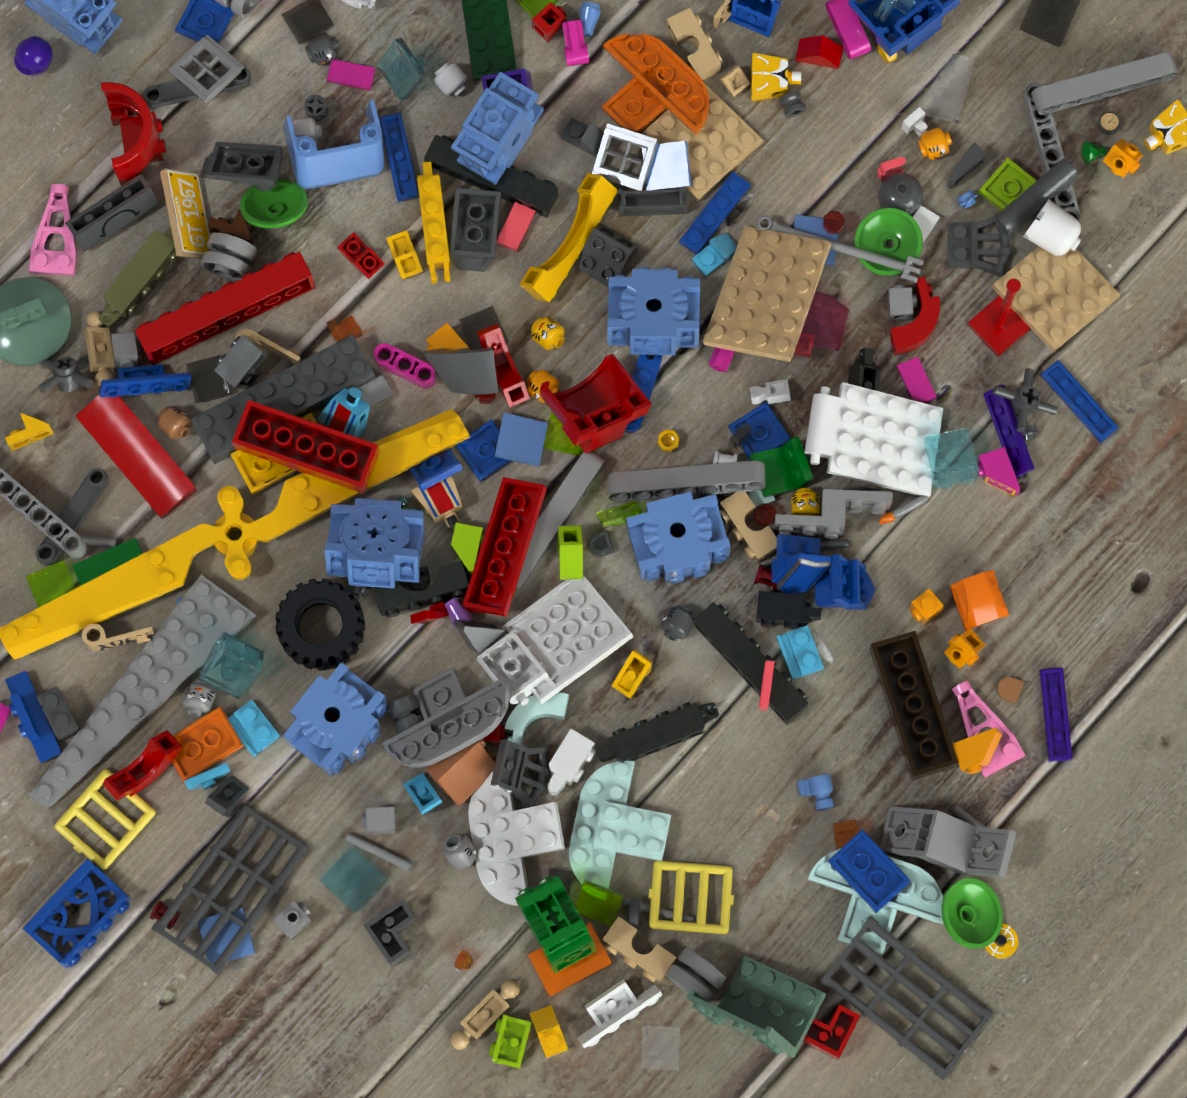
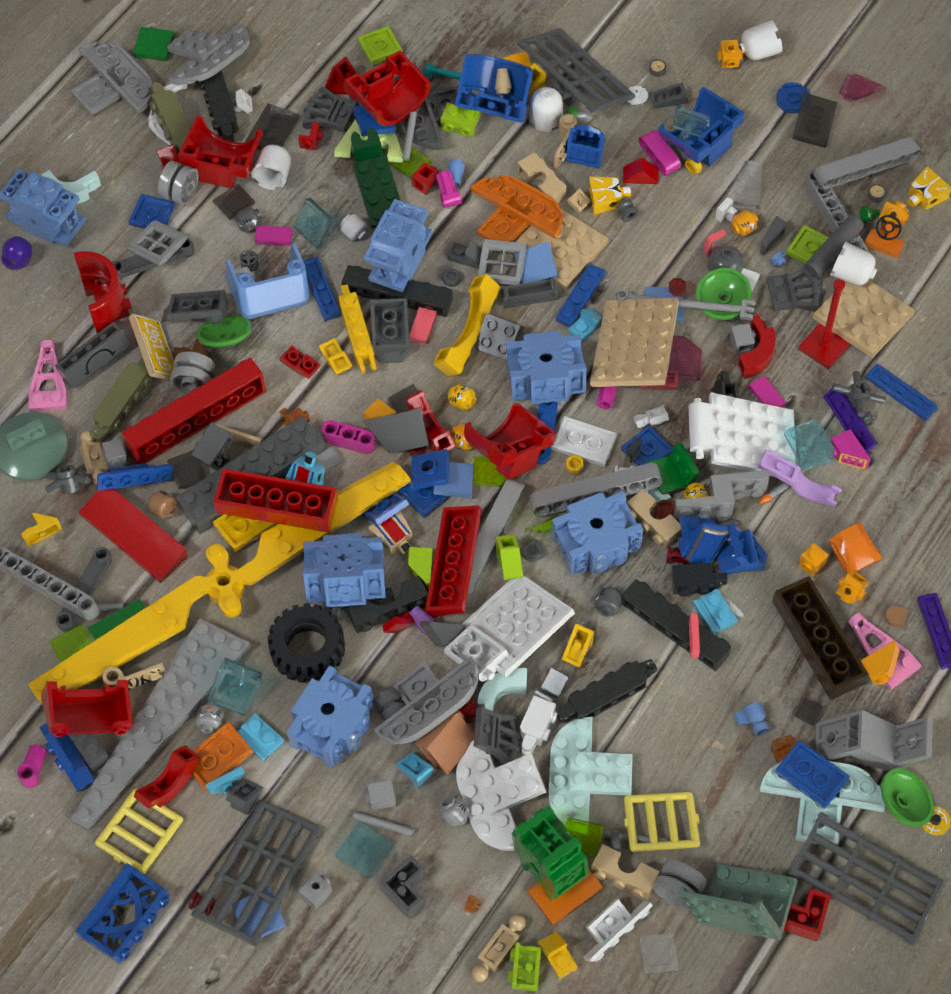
camera: 10 degrees left, 15 degrees down
none -> red windscreen [41,680,133,737]
none -> blue piece [410,449,449,491]
none -> dark grey tile [442,269,460,287]
none -> bracket [534,668,569,702]
none -> white tile [551,416,618,467]
none -> lavender piece [757,449,842,507]
none -> clear smoke tile [795,698,823,726]
none -> orange piece [864,215,905,259]

